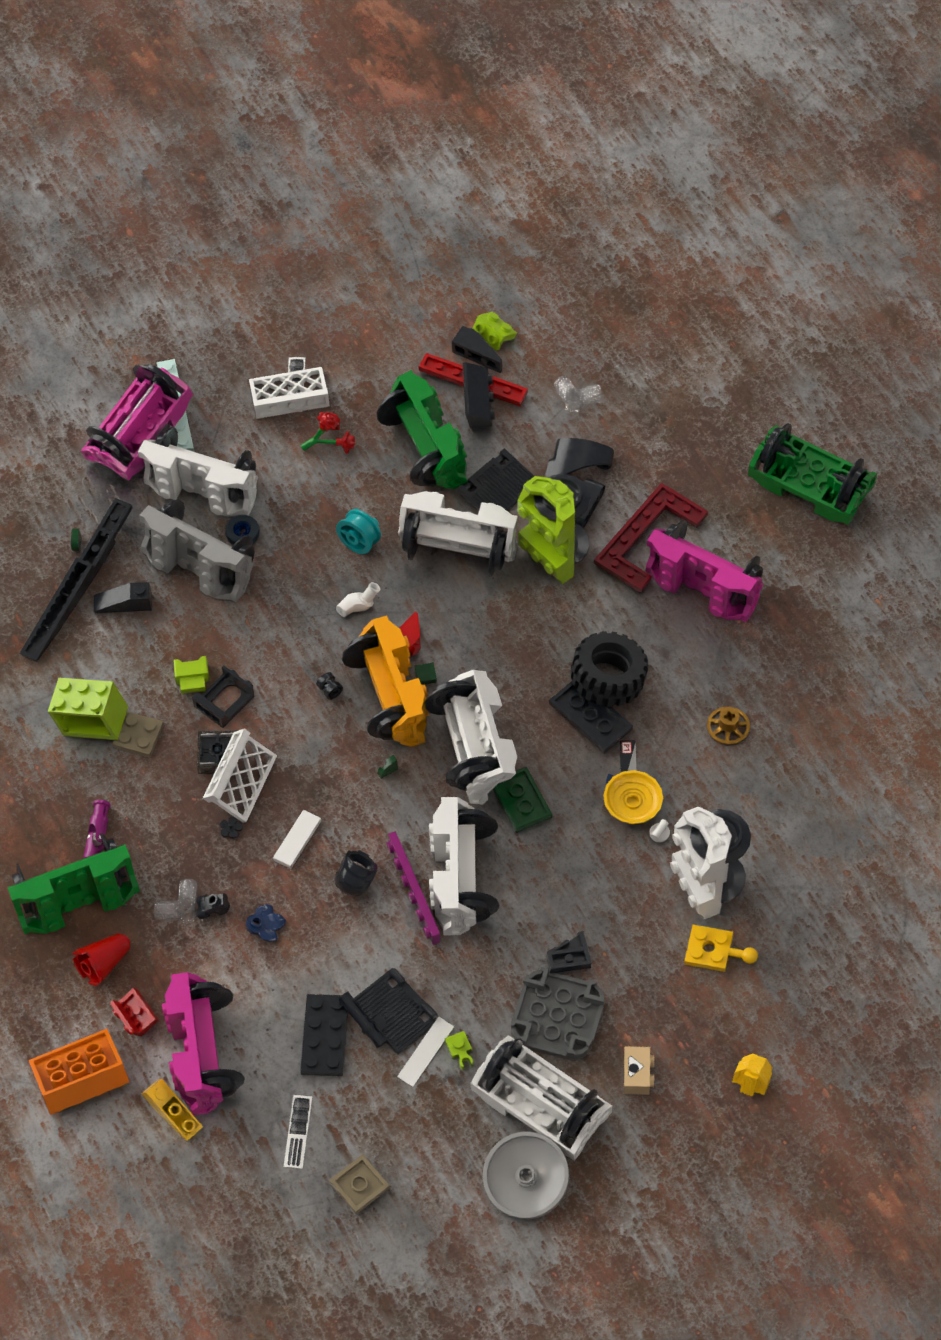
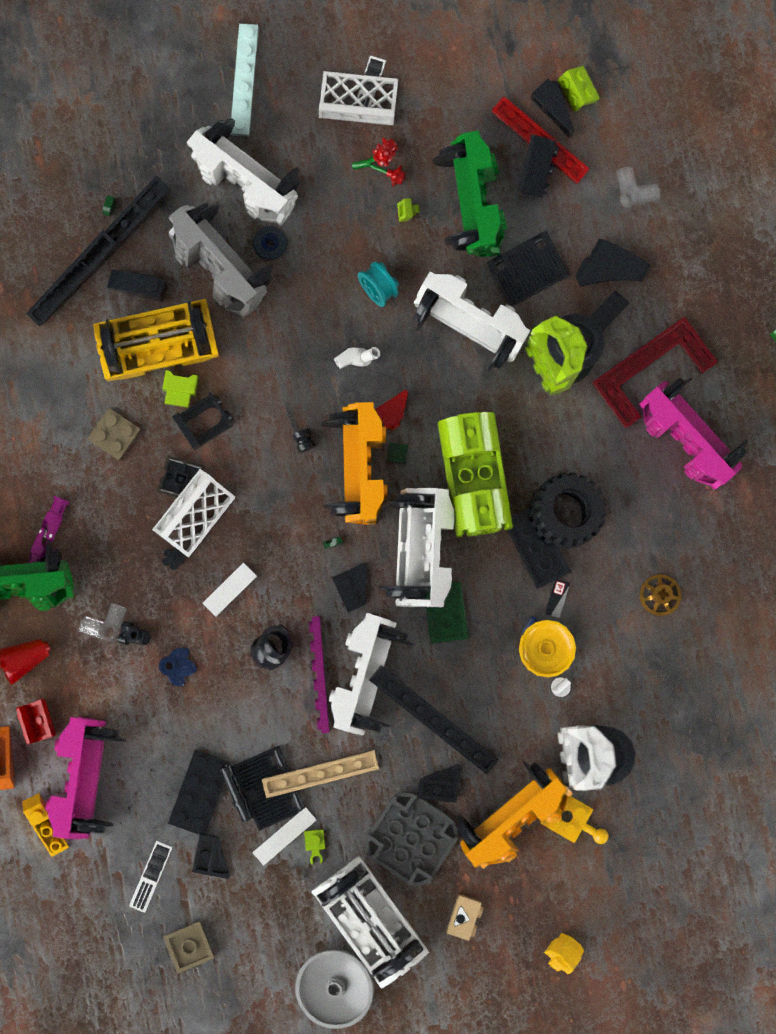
camera: 10 degrees right, 25 degrees up
lime container [48,678,128,740] -> none
dark pink piece [81,364,193,480] -> none
none -> yellow piece [93,299,219,382]
none -> black wing [192,833,229,879]
none -> tan tile [262,750,379,798]
none -> black wing [332,562,367,612]
none -> black tile [369,665,499,775]
none -> lime tile [397,198,420,222]
none -> lime cylinder [437,412,513,537]
none -> light orange piece [457,761,573,869]

